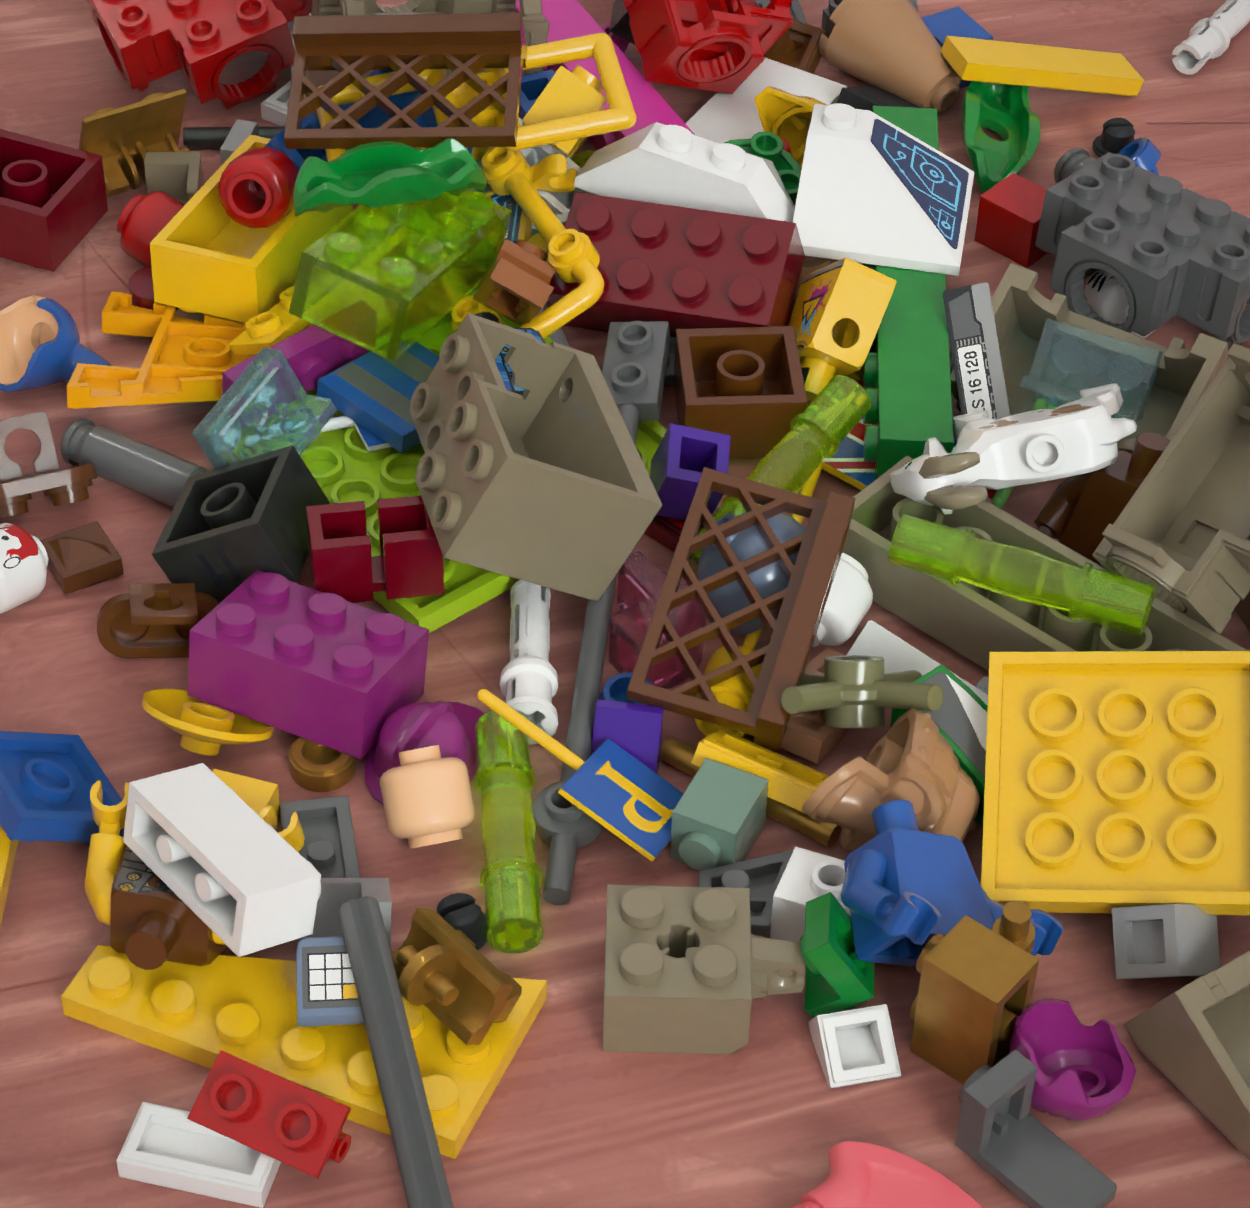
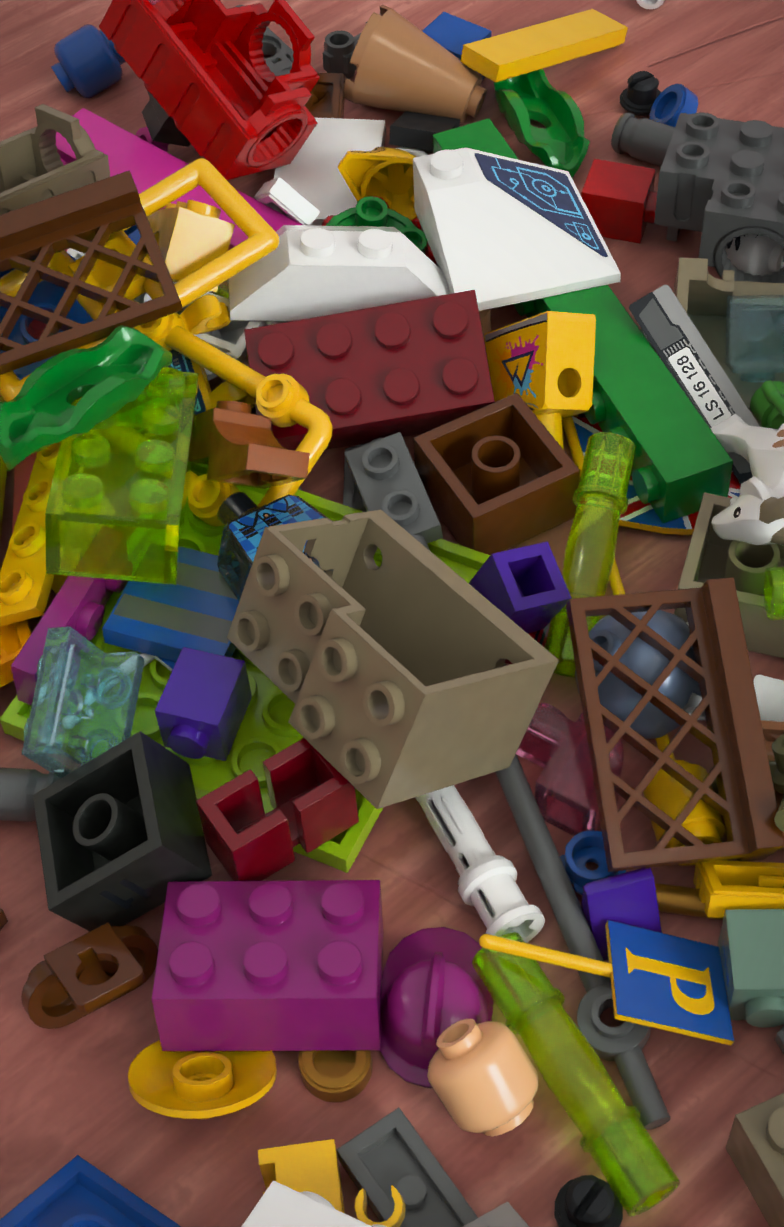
camera: 20 degrees left, 10 degrees up
none -> dark purple brick [155,647,252,761]
none -> white tile [254,177,320,225]

